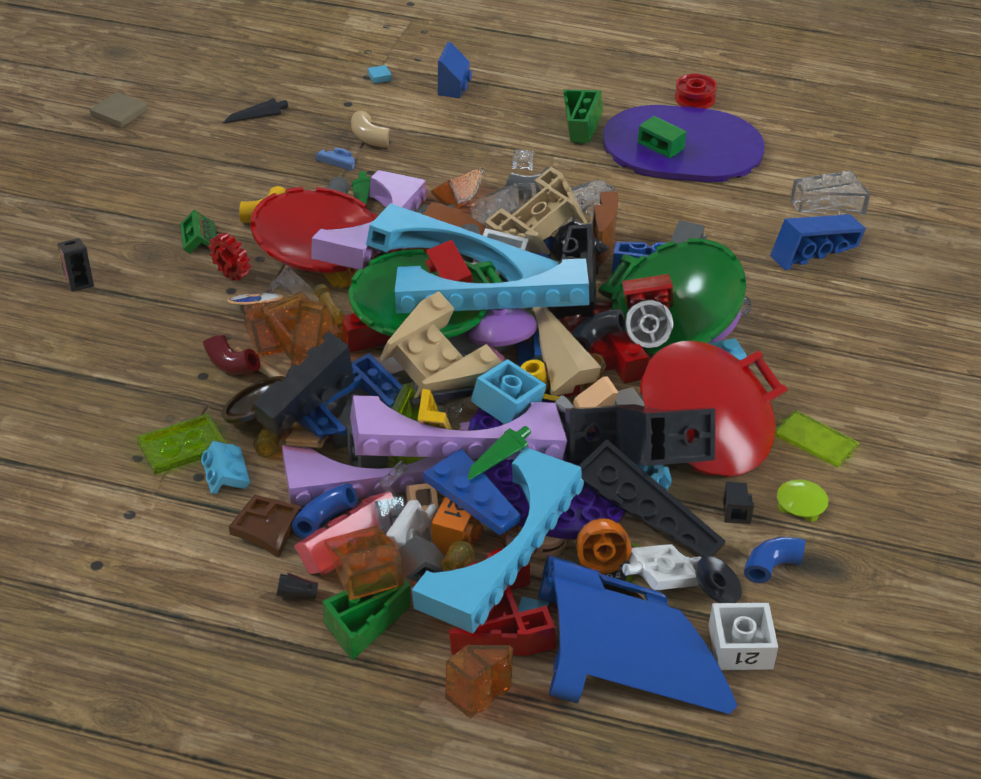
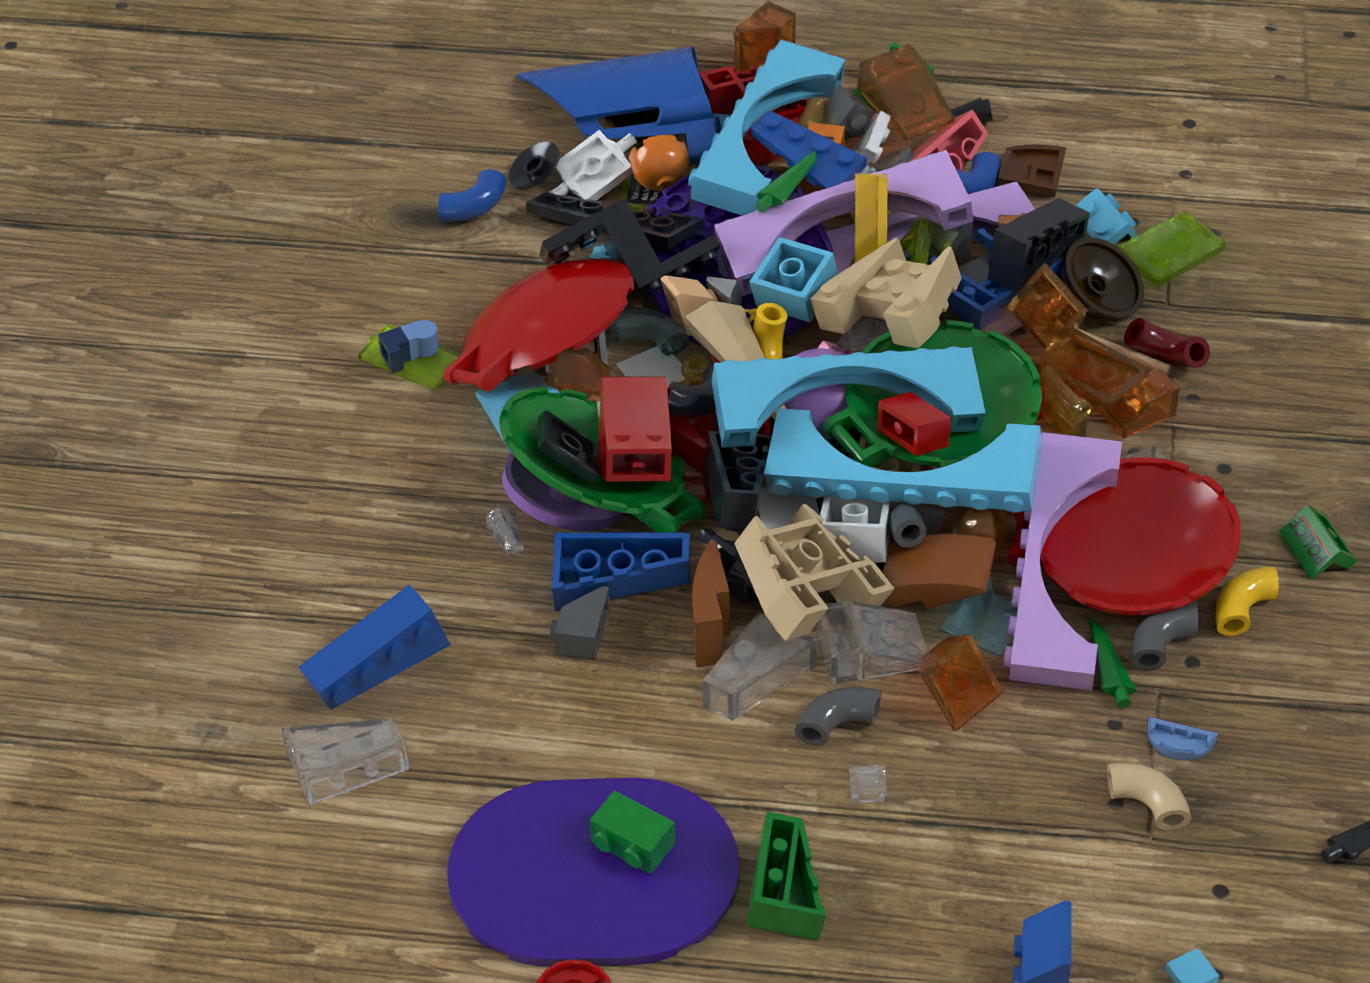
camera: 175 degrees right, 5 degrees up
red gear [208,233,251,281] -> none
shield [227,293,283,315] -> none
white brick [708,603,778,670] -> none
black brick [723,482,754,524] -> none
lime dish [777,479,829,522] -> none
none -> leg [378,320,439,374]
none -> black tile [537,410,598,484]

